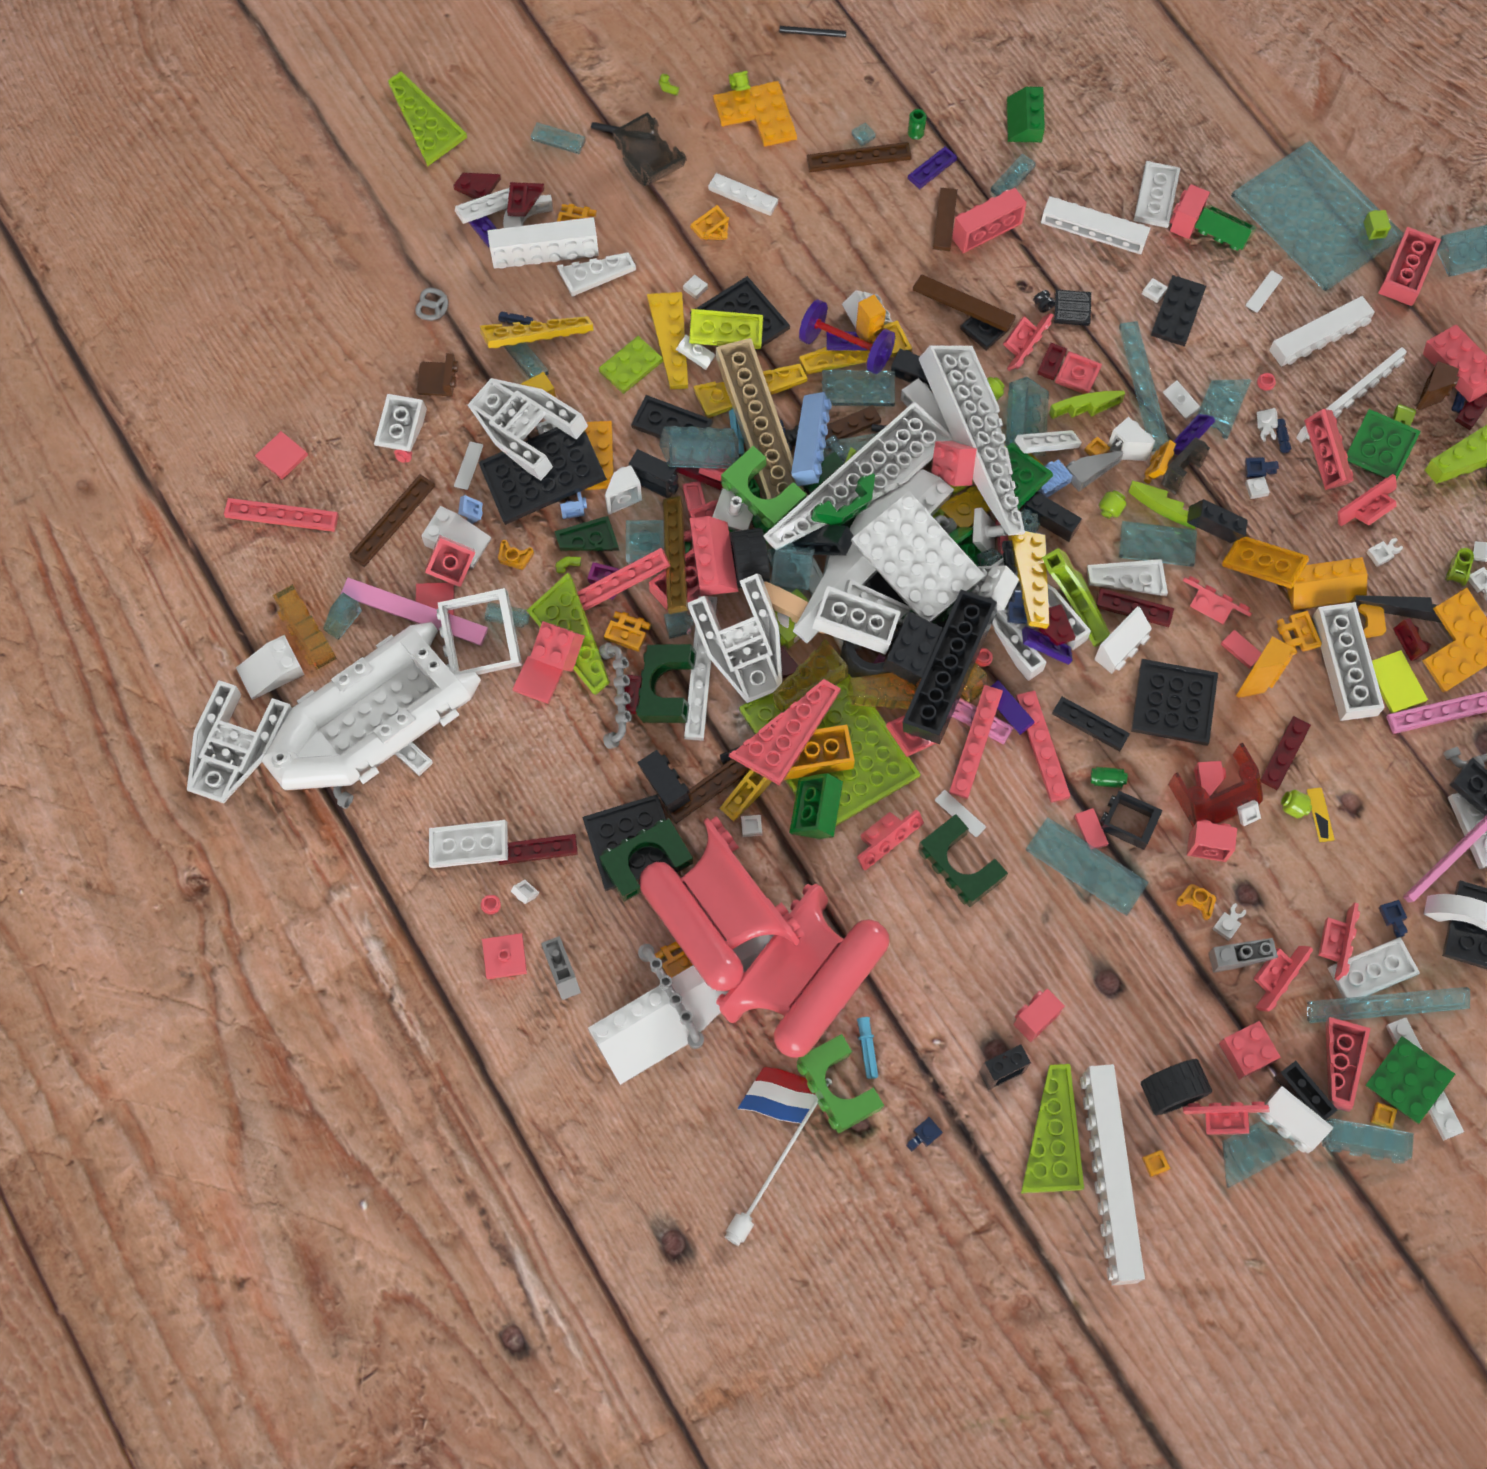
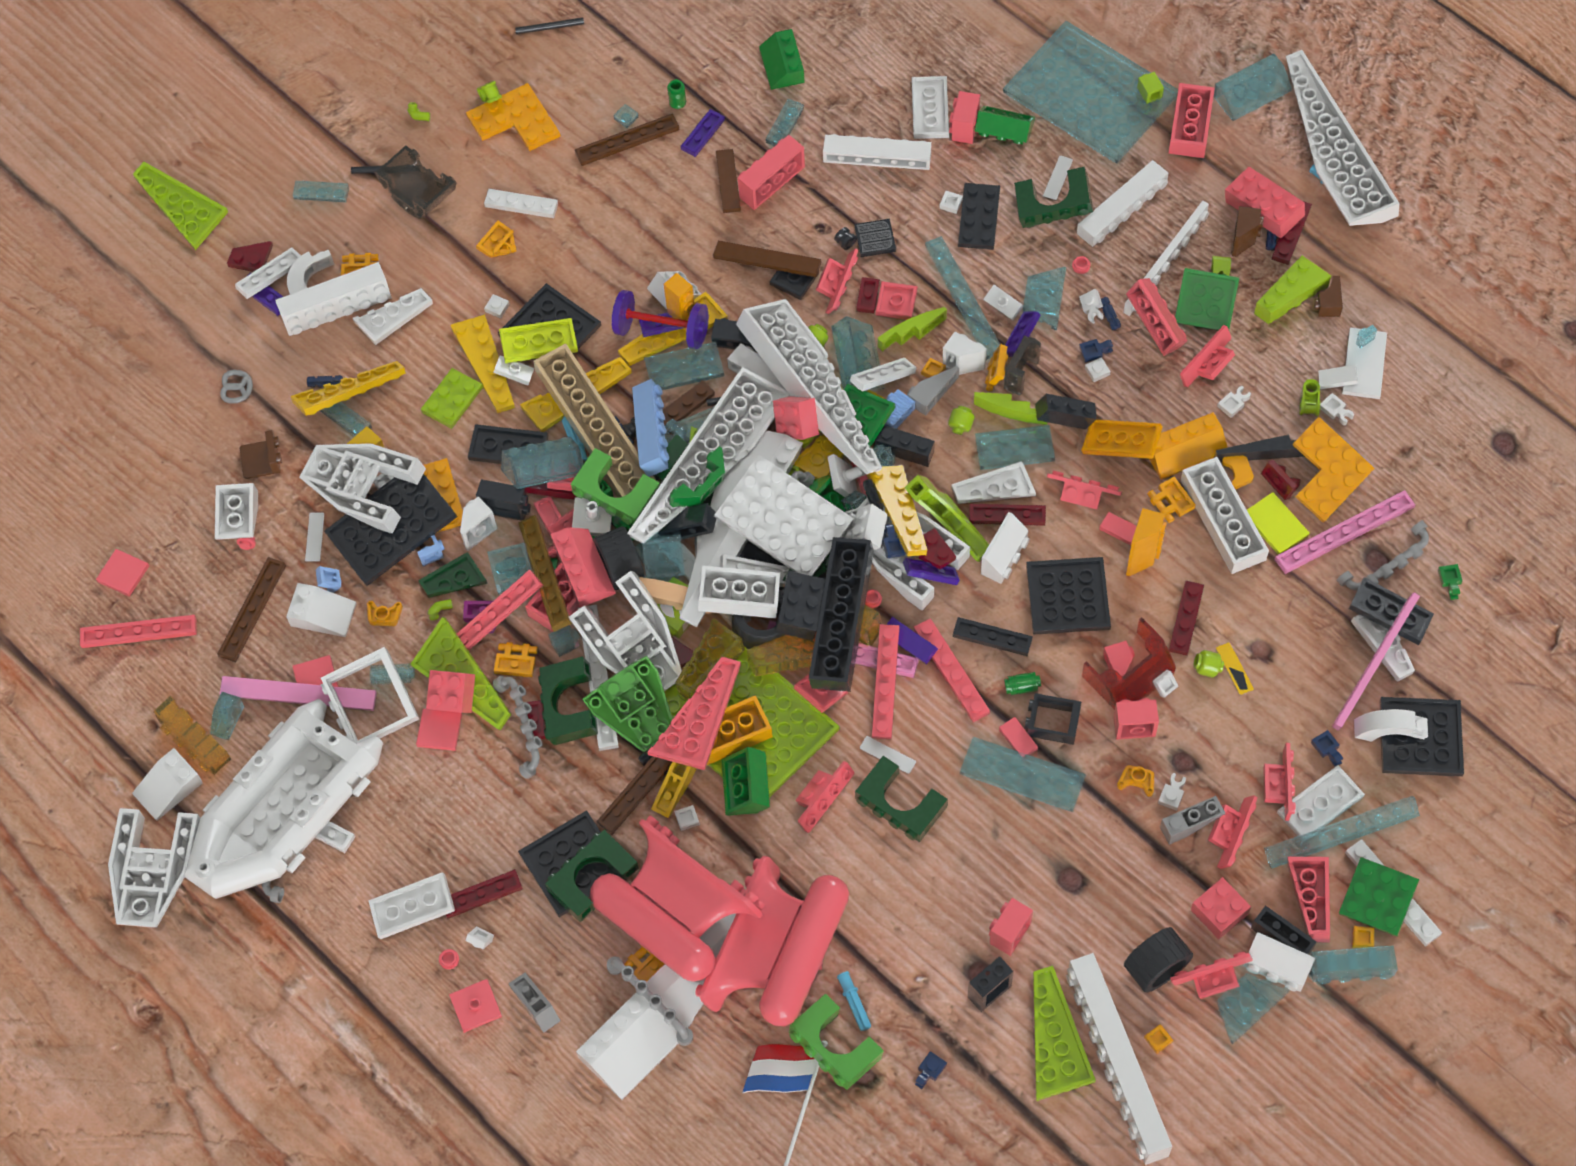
camera: 10 degrees left, 5 degrees down
coral brick [425,535,475,587] -> none
dark red wing [507,182,544,217] -> none
black brick [637,750,691,813] -> none
none -> bright green wedge [583,655,673,752]
none -> dark green arch [1014,166,1093,228]

